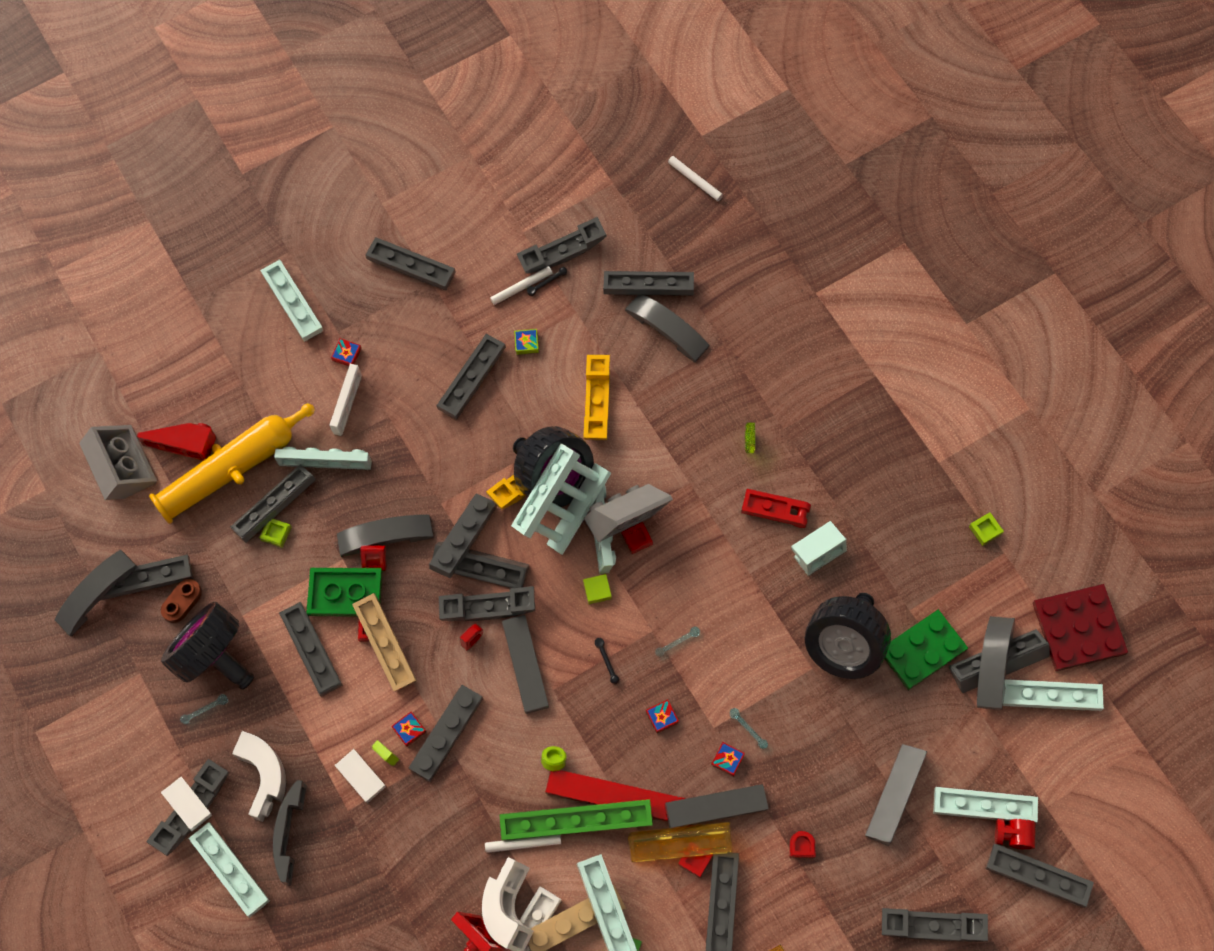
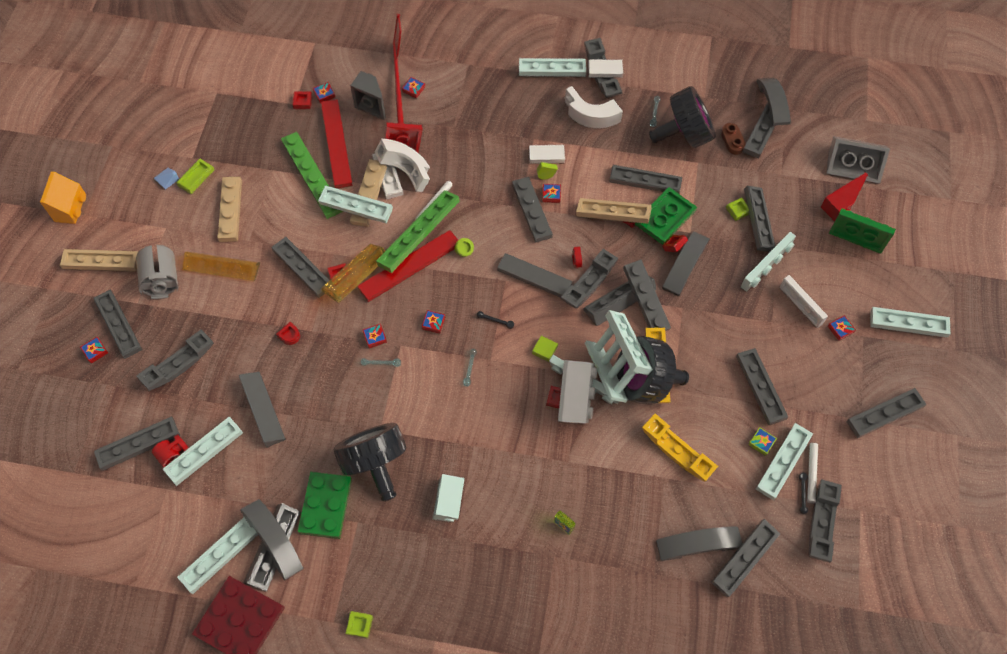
camera: 125 degrees right, 5 degrees down
yellow piece [149,403,315,524] -> none
dark grey slope [273,780,307,886] -> none
dark grey tile [665,784,769,829] -> none
red plate [741,489,811,528] -> none
none -> light aqua plate [756,423,813,500]
none -> green plate [828,208,896,254]

